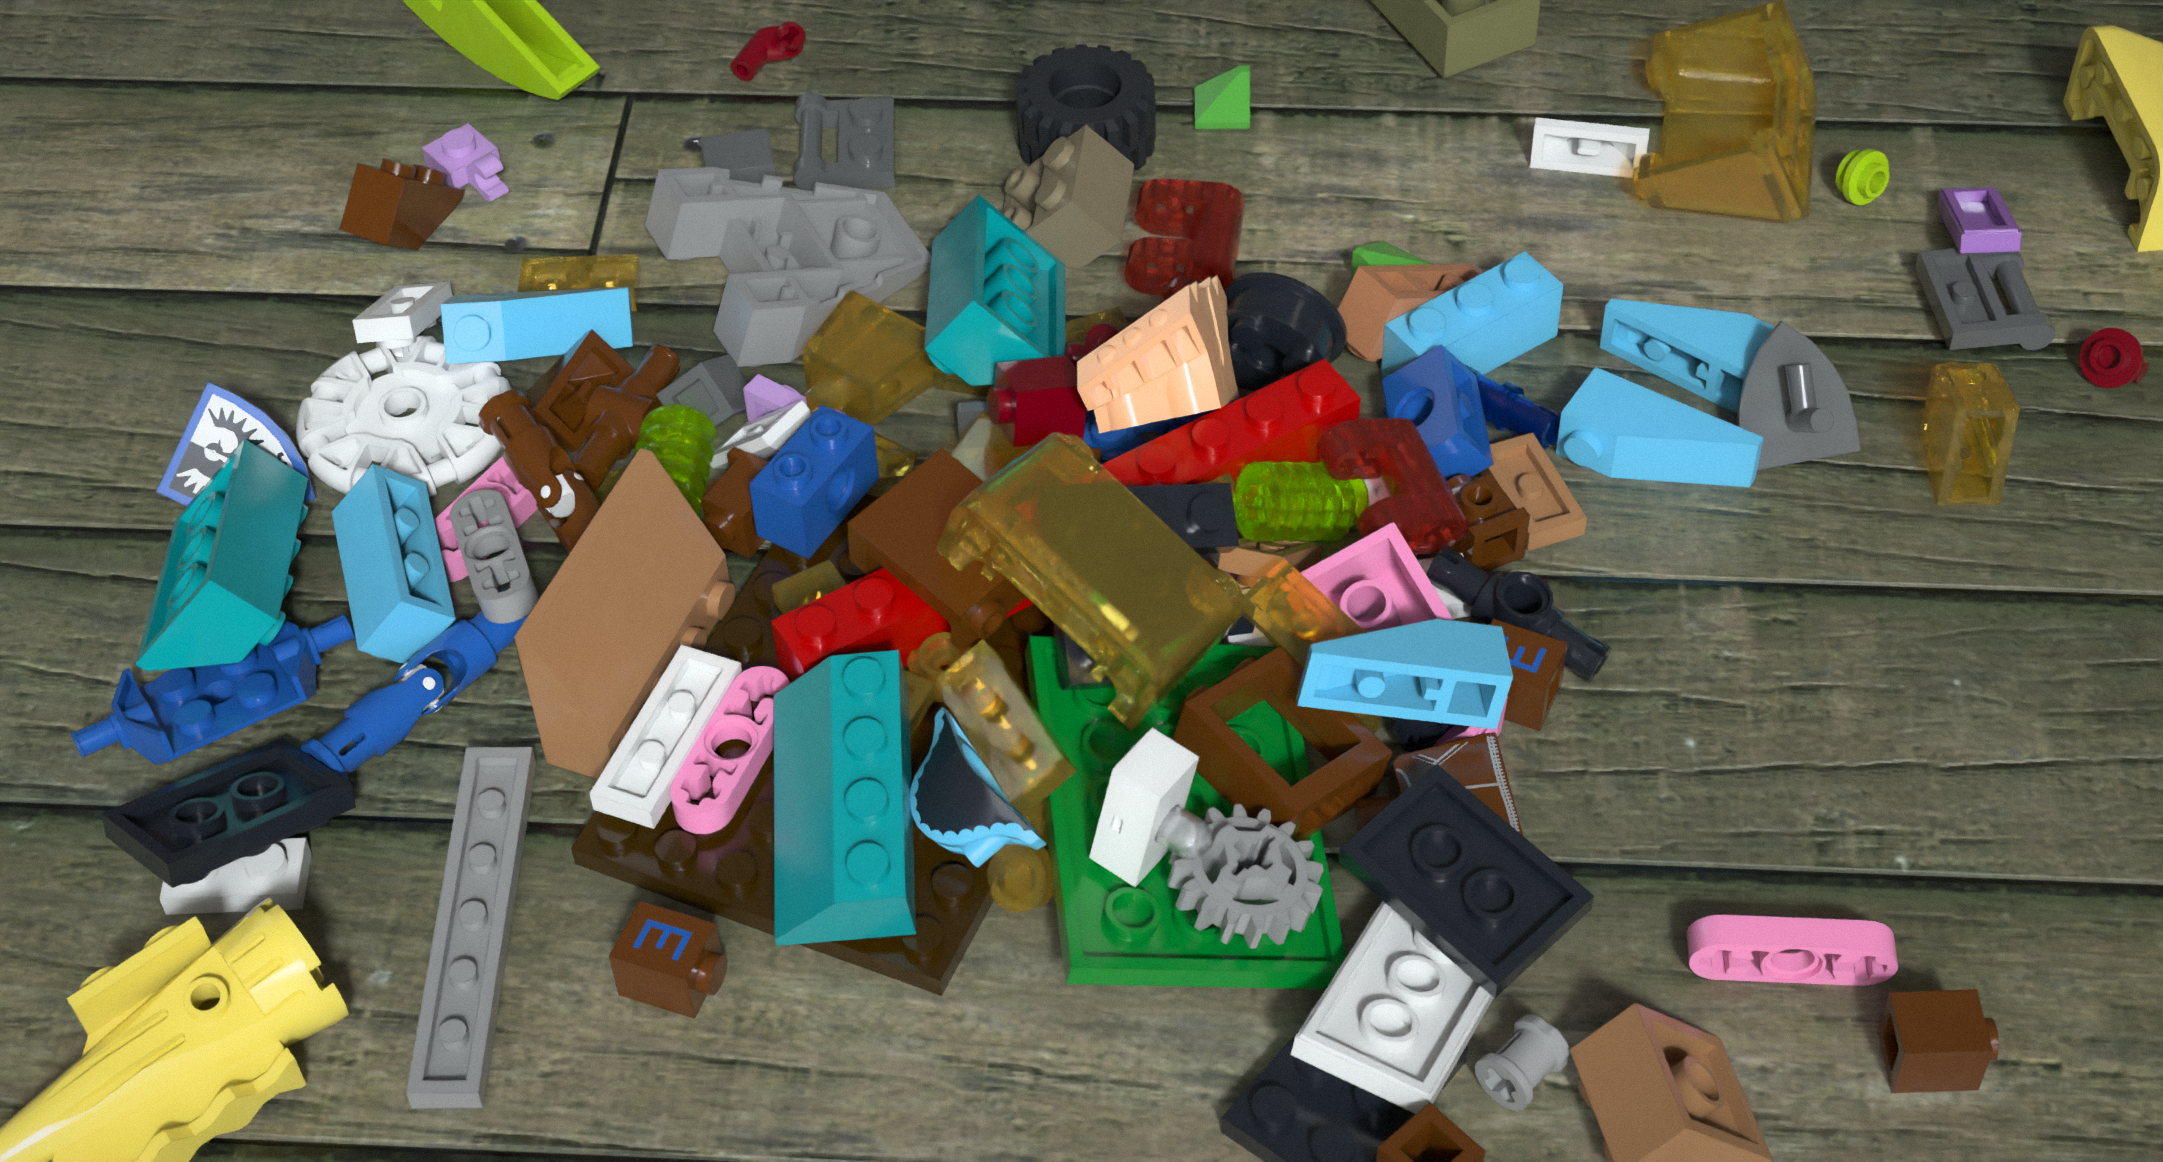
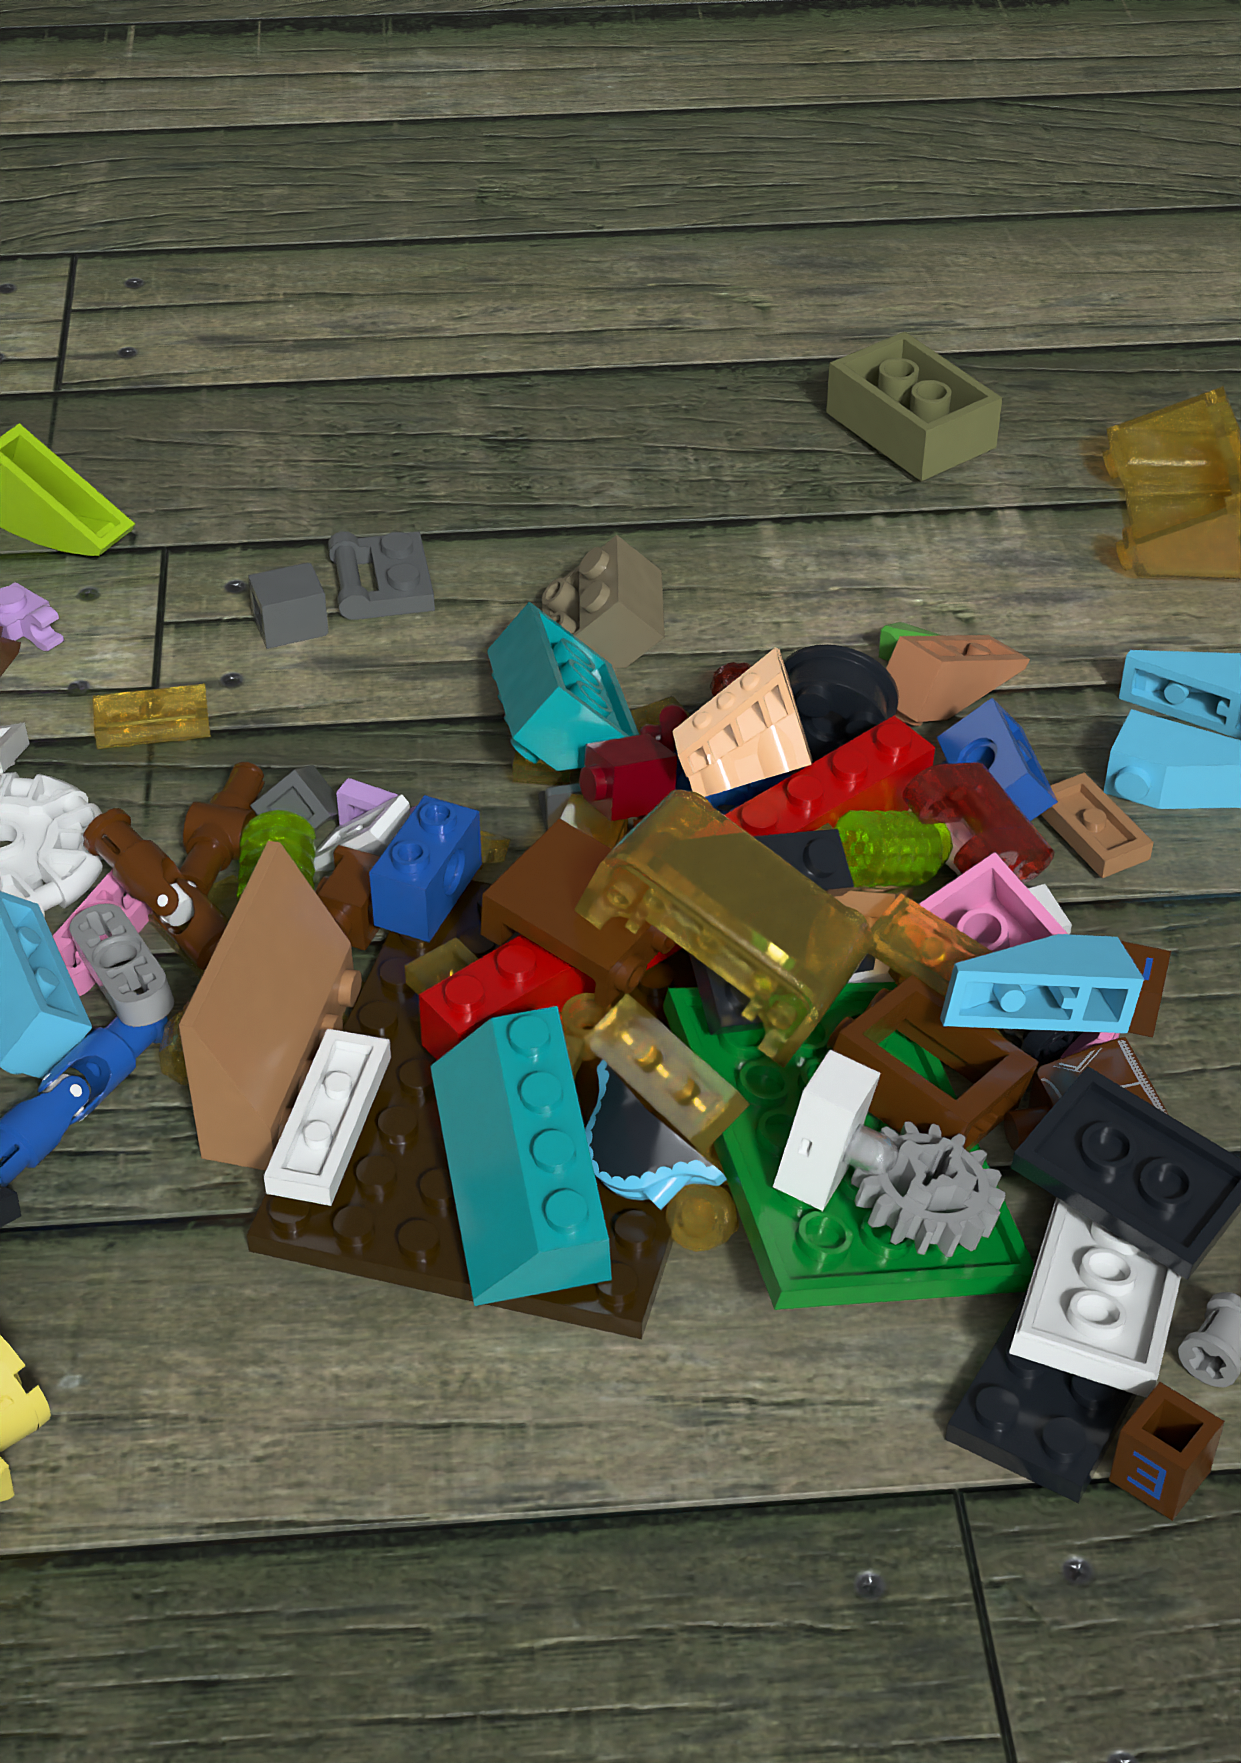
camera: 10 degrees left, 5 degrees down
light grey plate [406,747,536,1109] -> none
medium azure slope [441,287,634,364] -> none
reddish brown slope [527,329,635,453] -> none
reddish brown brick [609,901,727,1019] -> none
light grey wedge [645,167,932,367] -> none
bright pink beam [670,666,790,834] -> none
dark red arm [730,21,806,81] -> none
clear yellow torso [802,290,943,425] -> none
black tyre [1015,44,1156,170] -> none
clear red connector [1124,178,1246,296] -> none
bright green slope [1194,65,1250,129] -> none
medium azure brick [1381,251,1564,378] -> none
black pin [1426,545,1612,683] -> none
reddish brown brick [1433,474,1530,571] -> none
clear blue pin [1465,365,1561,449] -> none
white slope [1530,117,1650,179] -> none

